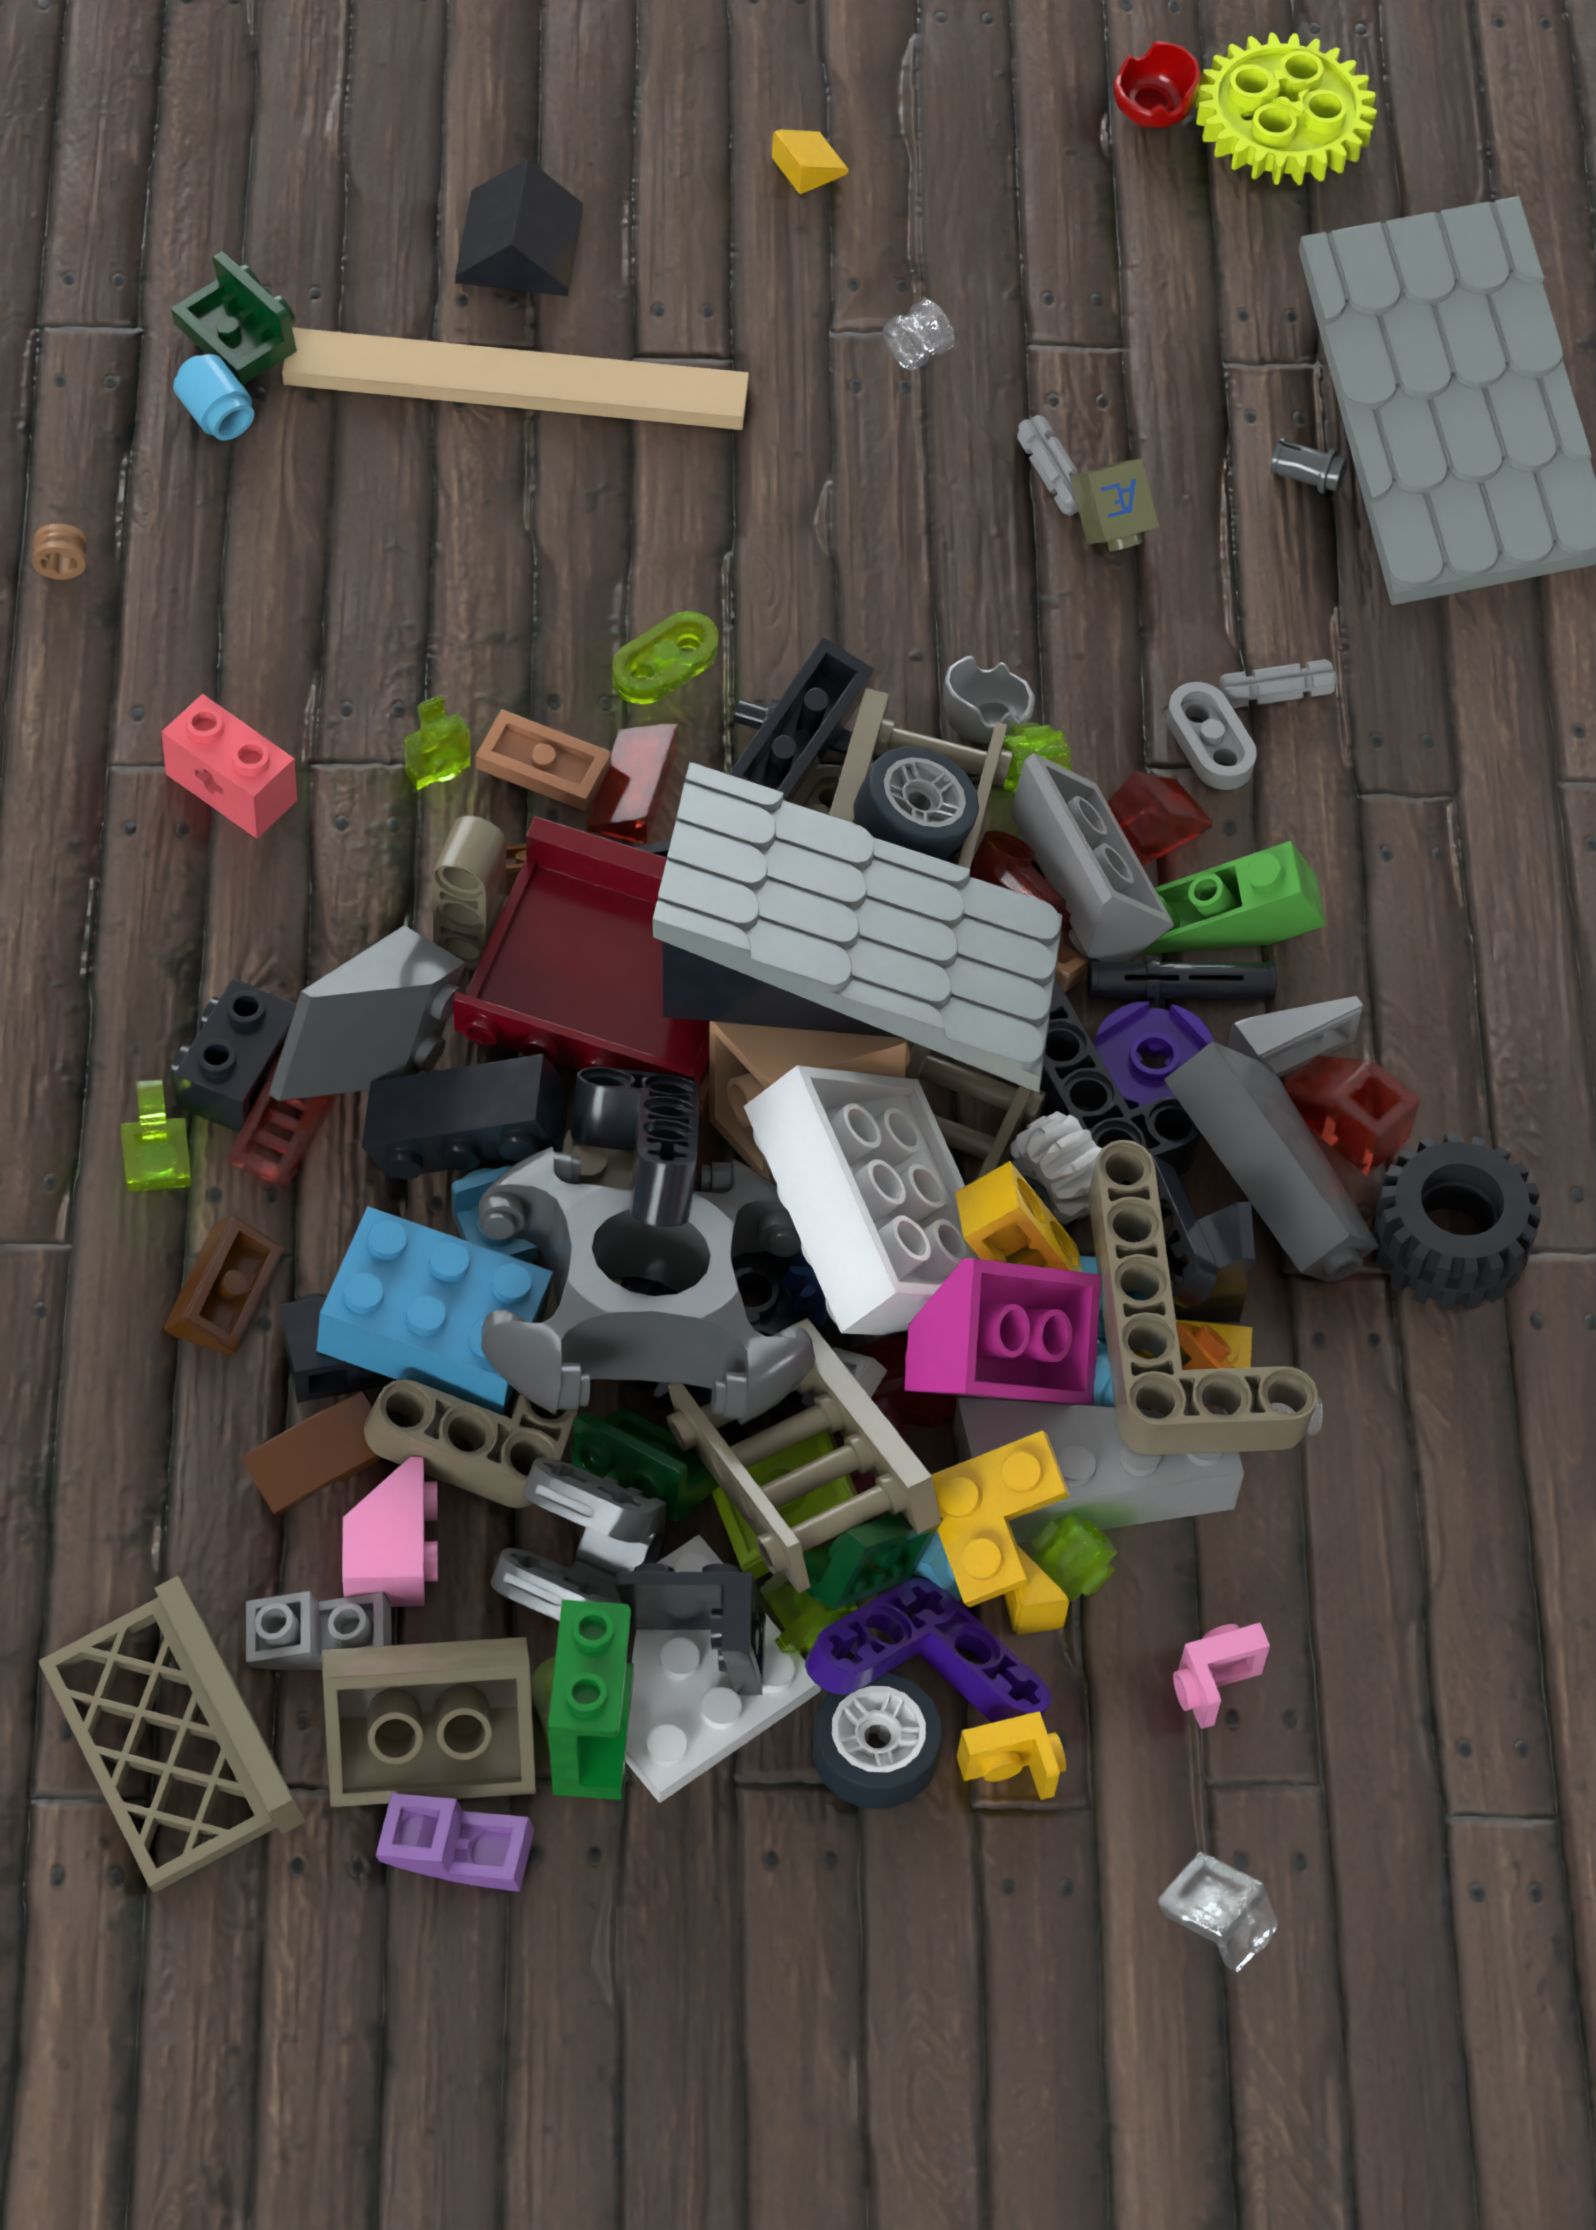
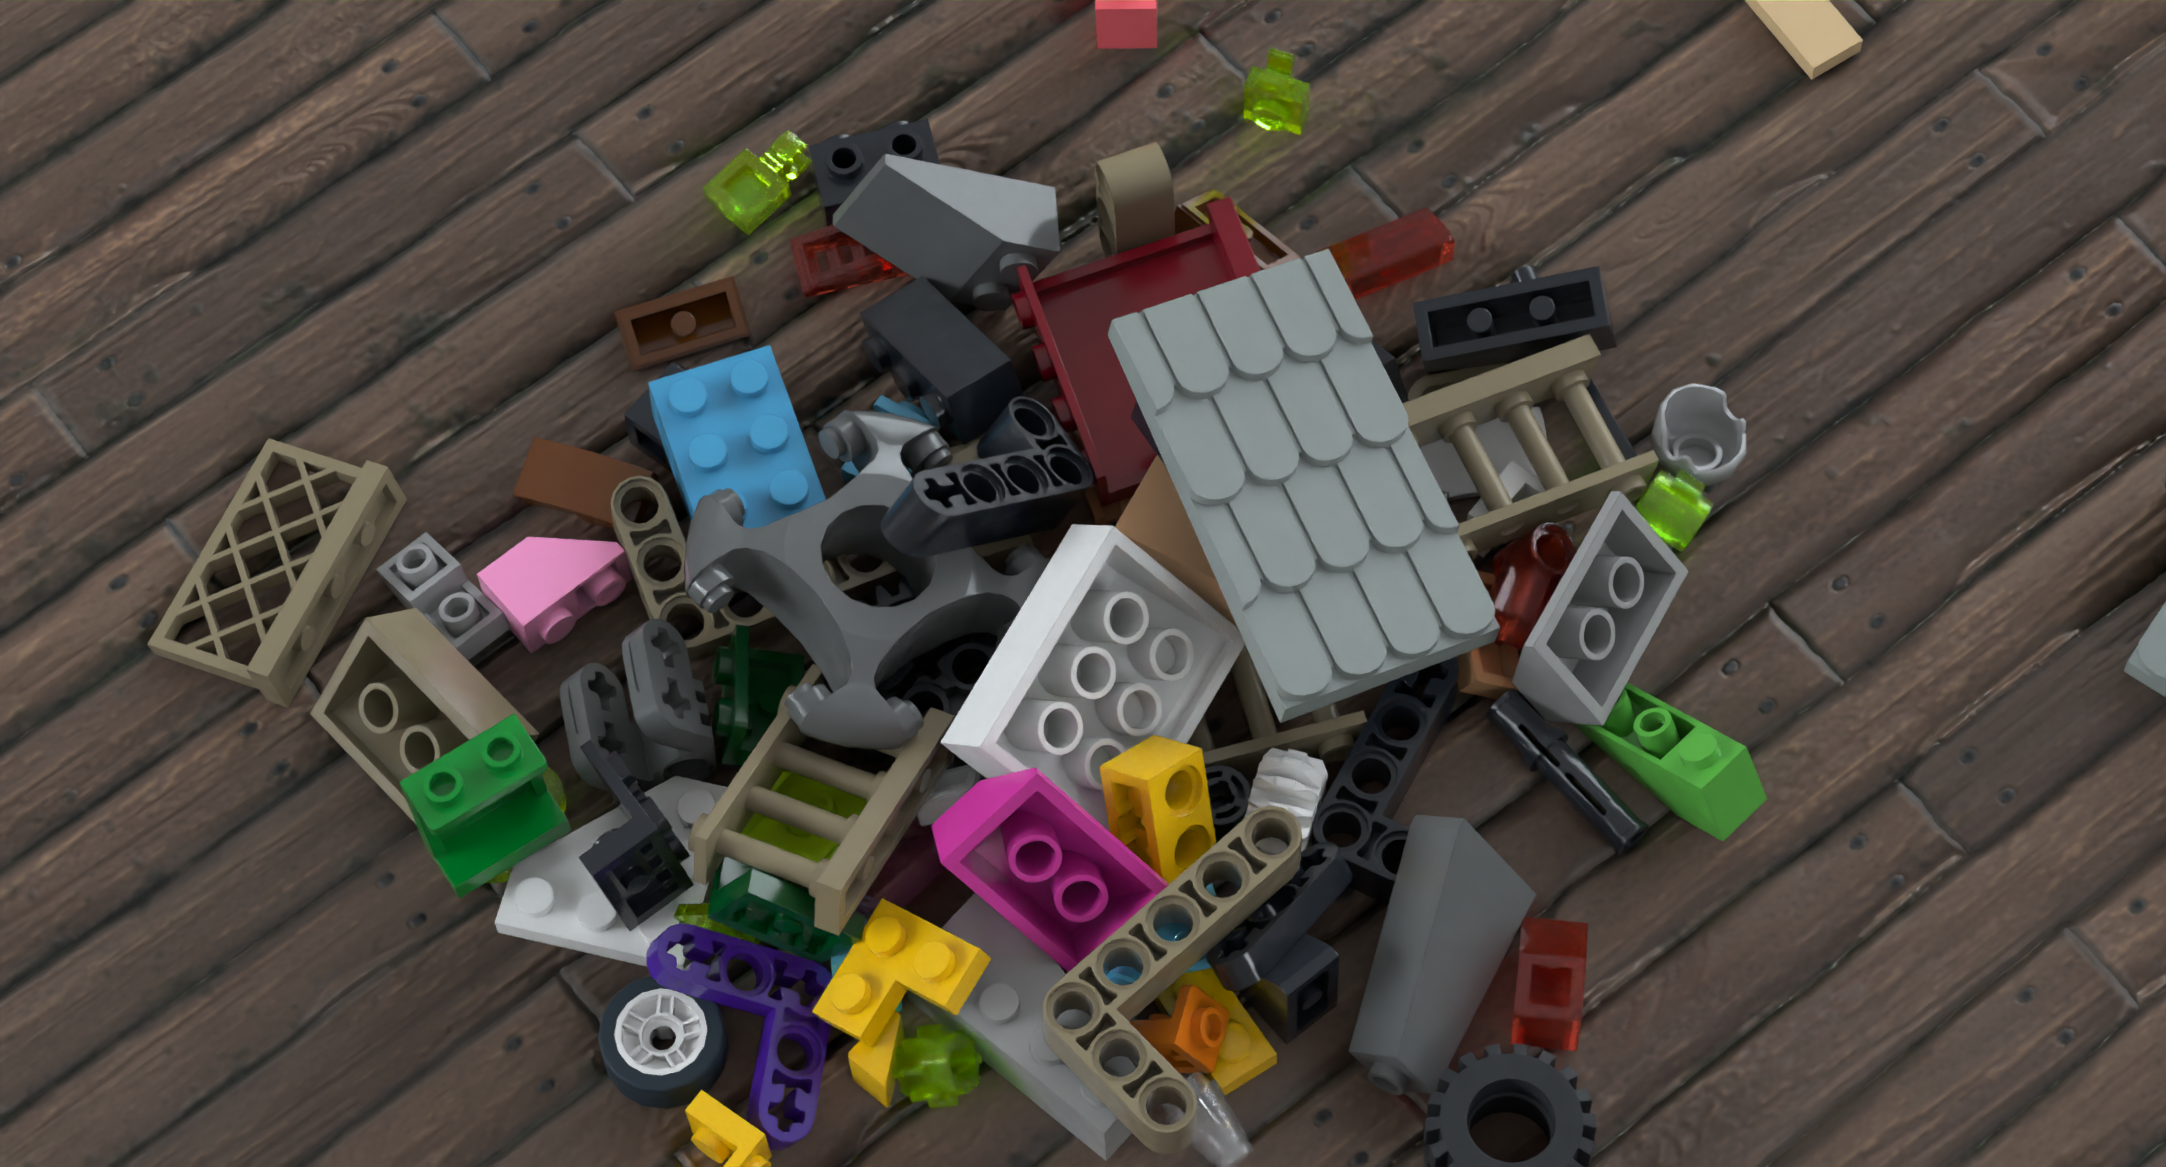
camera: 60 degrees right, 5 degrees up
medium lavender slope [376,1793,535,1892] -> none
nougat plate [475,709,612,812] -> none
clear neon green plate [612,611,719,704] -> none
wheel [853,746,980,862] -> none
clear wheel [883,299,955,371] -> none
light grey axle [1017,415,1079,516] -> none
olive brick [1070,458,1159,552] -> none
dark purple plate [1094,1001,1215,1110] -> none
clear red slope [1107,772,1213,867] -> none
light grey plate [1167,682,1257,790] -> none
light grey axle [1219,659,1336,708] -> none
light grey slope [1227,996,1363,1077] -> none

